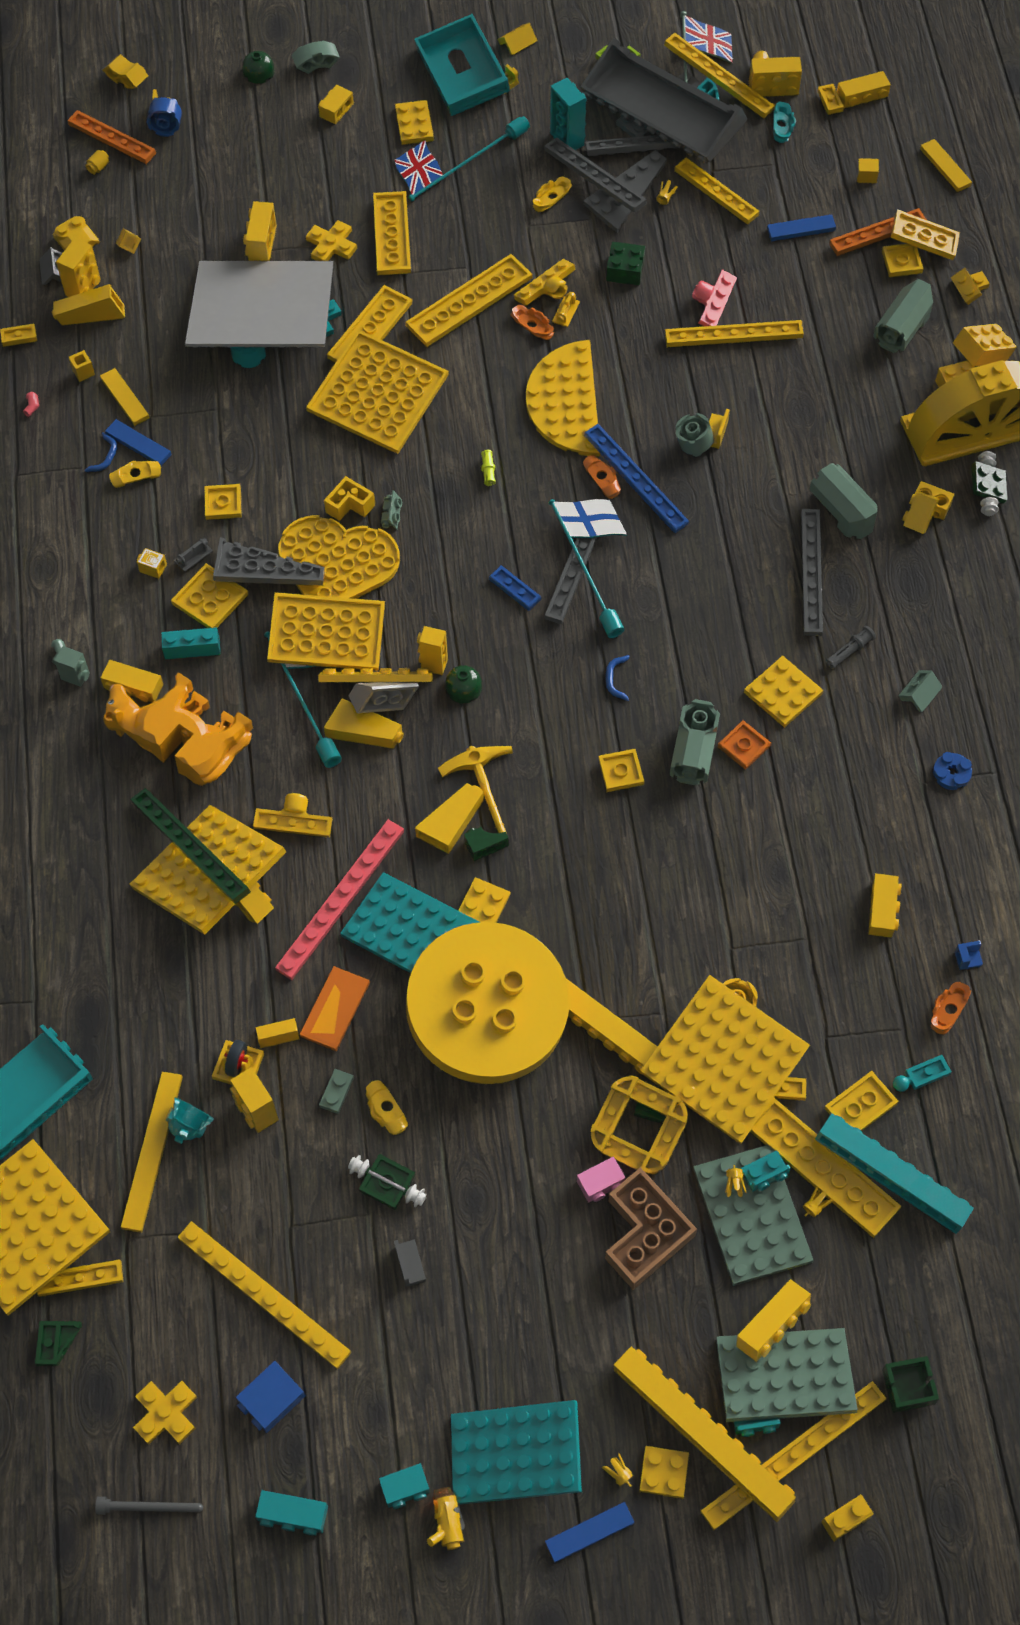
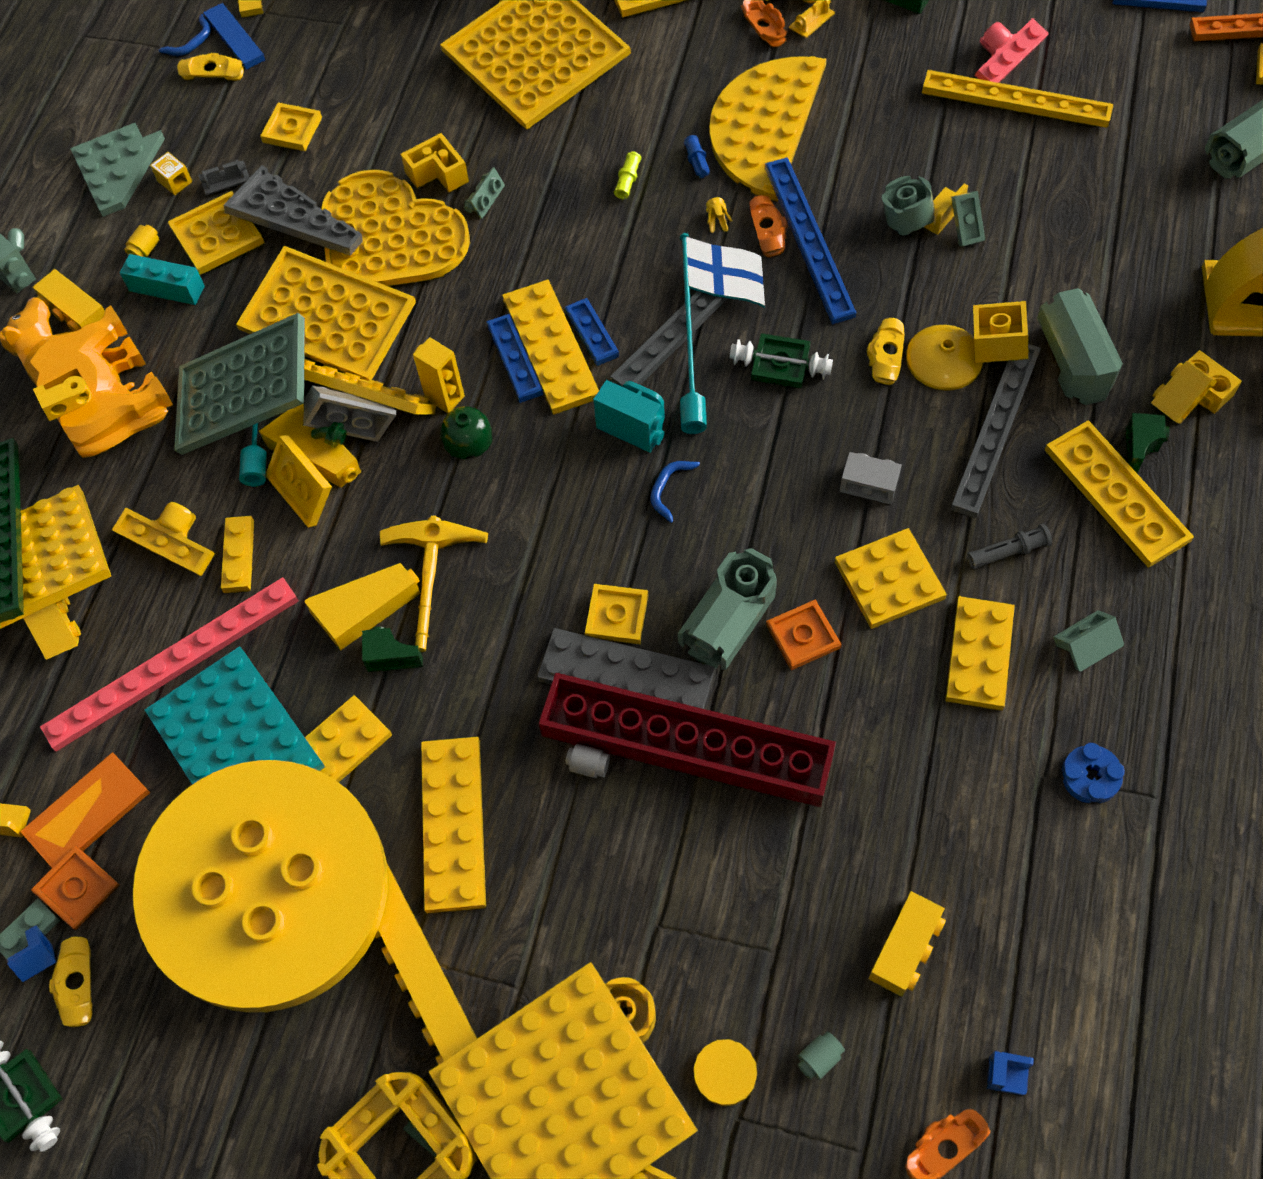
camera: 25 degrees right, 0 degrees up
none -> blue panel [7,925,56,982]
none -> orange tile [31,845,120,930]
none -> yellow leg [33,376,92,421]
none -> sand green wing [70,123,165,217]
none -> yellow brick [124,225,159,257]
none -> sand green plate [174,313,305,455]
none -> yellow plate [221,516,254,593]
none -> yellow plate [266,435,332,527]
none -> dark green plate [311,422,347,448]
none -> yellow plate [421,737,486,913]
none -> blue tile [486,314,544,403]
none -> yellow plate [502,279,599,415]
none -> dark grey plate [538,628,715,709]
none -> dark red brick [539,672,836,808]
none -> light grey brick [565,743,610,778]
none -> teal brick [593,380,665,452]
none -> blue axle [684,135,710,178]
none -> yellow tile [694,1039,757,1106]
none -> yellow piece [706,197,732,233]
none -> dark green plate [730,333,833,388]
none -> sand green brick [798,1031,845,1080]
none -> light grey brick [840,452,902,504]
none -> yellow piece [867,318,905,385]
none -> yellow dish [906,325,983,390]
none -> yellow plate [945,596,1015,711]
none -> sand green plate [951,191,985,246]
none -> yellow brick [973,301,1028,363]
none -> yellow plate [1045,420,1194,568]
none -> dark green arch [1126,413,1169,473]

